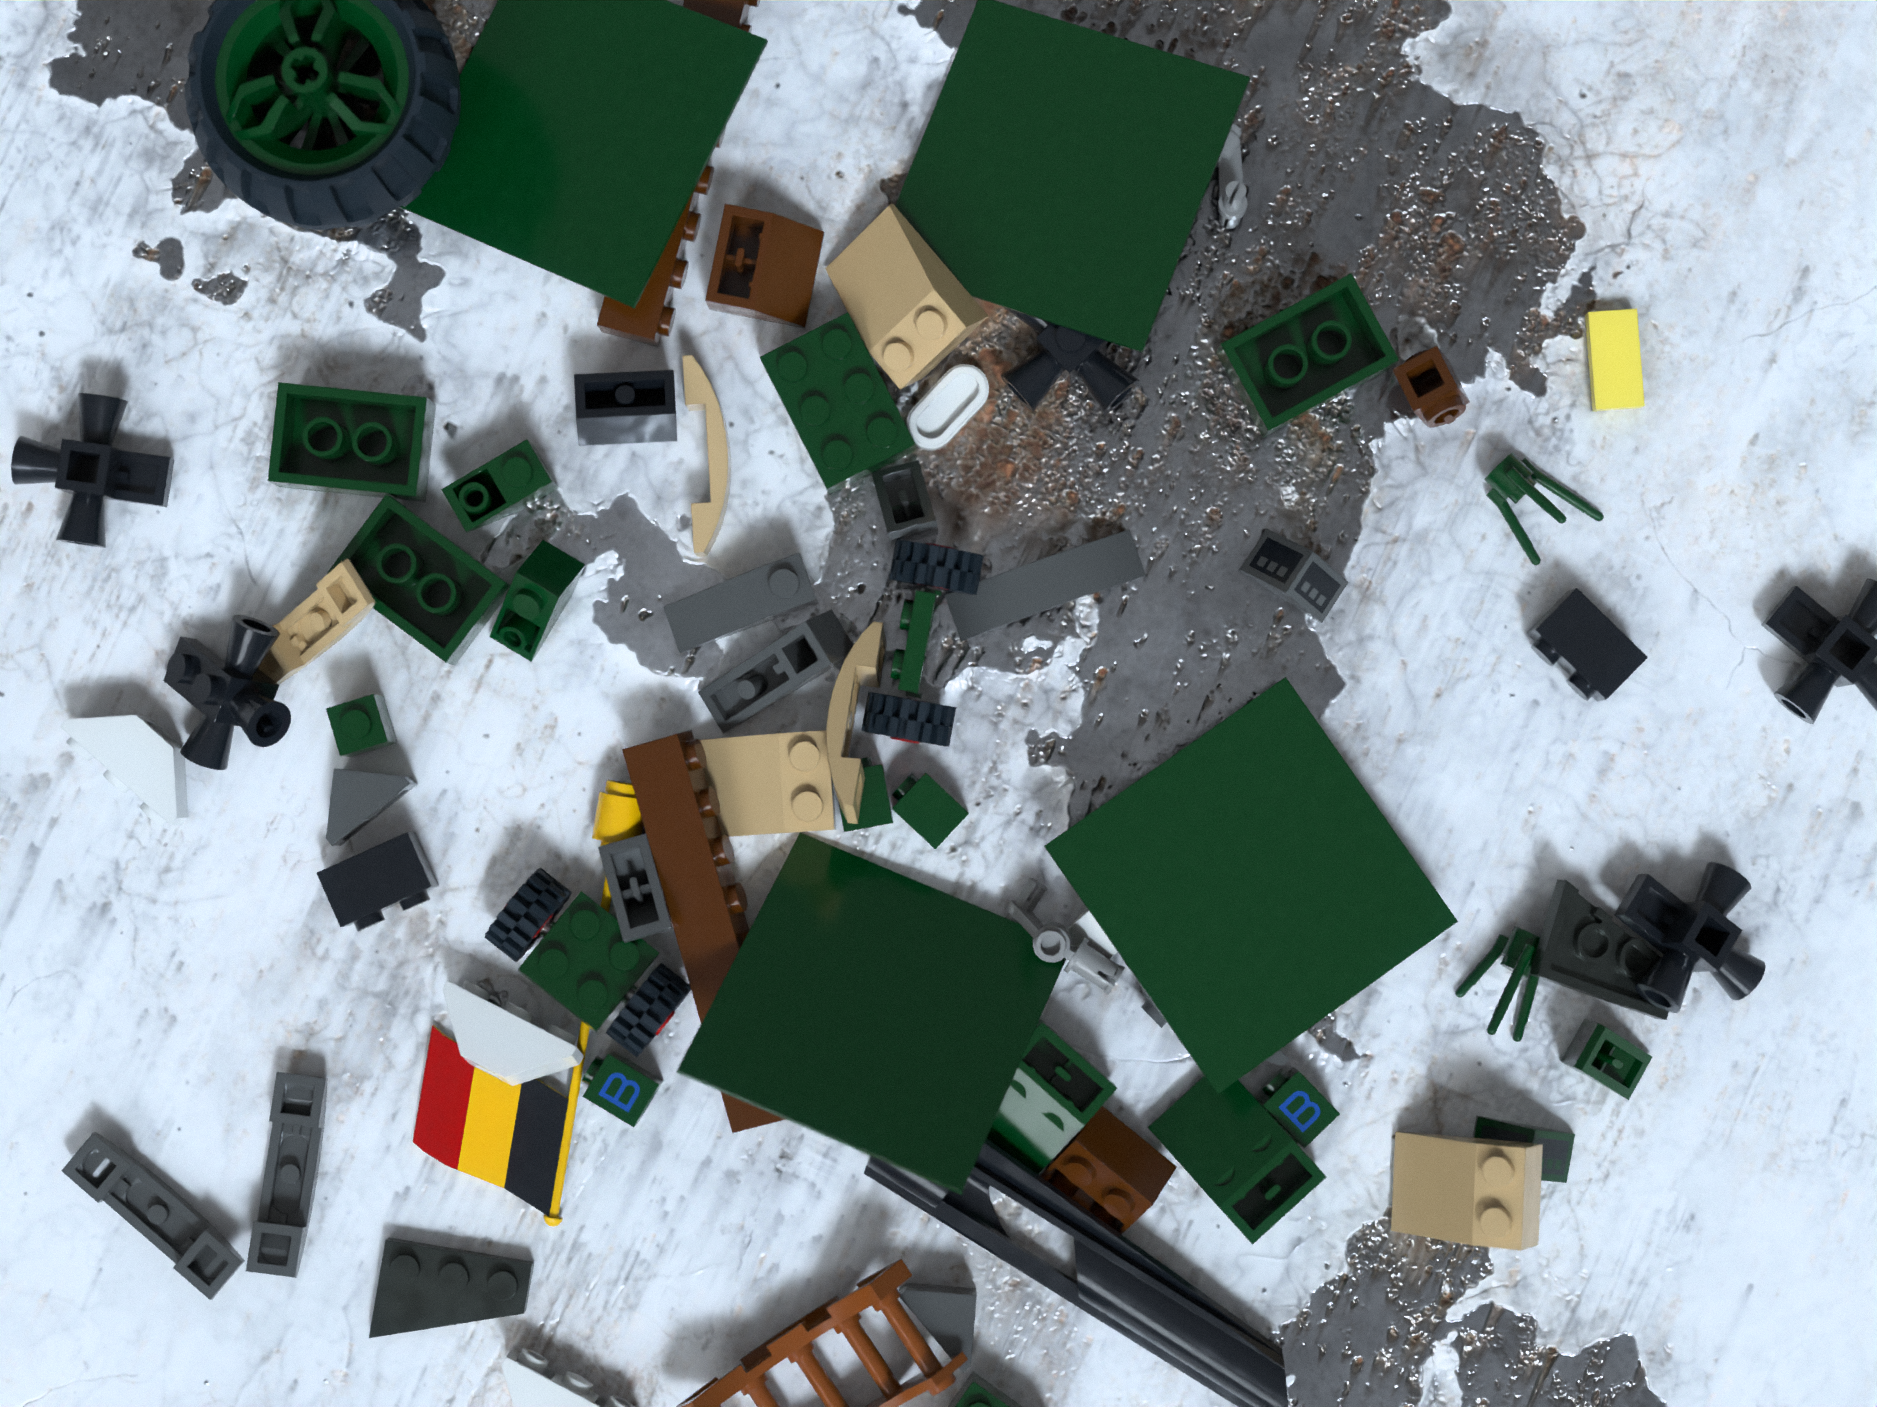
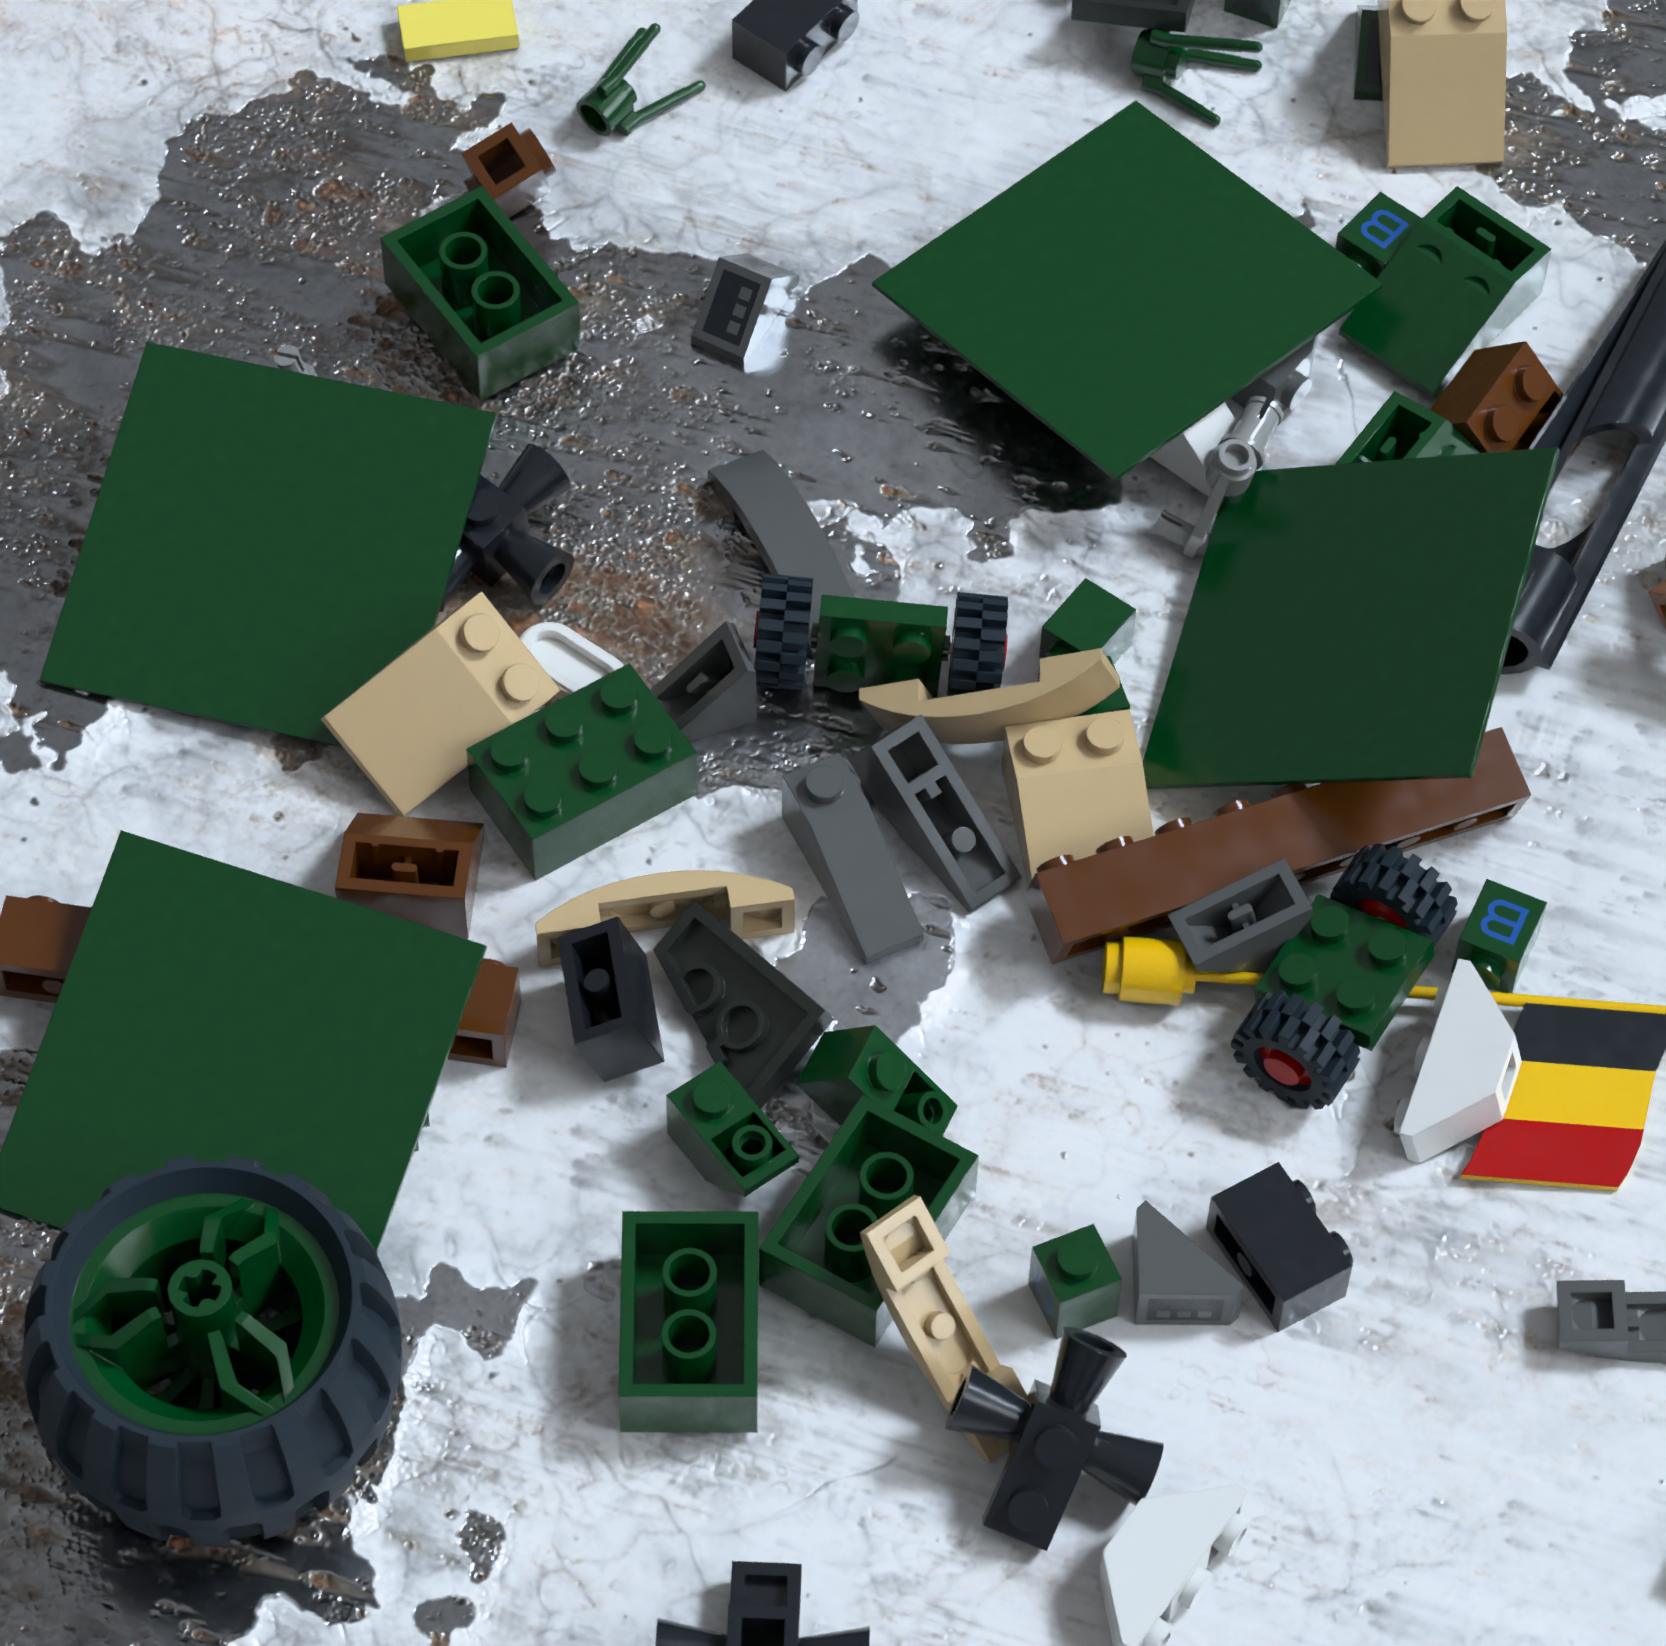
camera: 100 degrees left, 30 degrees down
none -> pearl dark grey wing [653,900,835,1109]

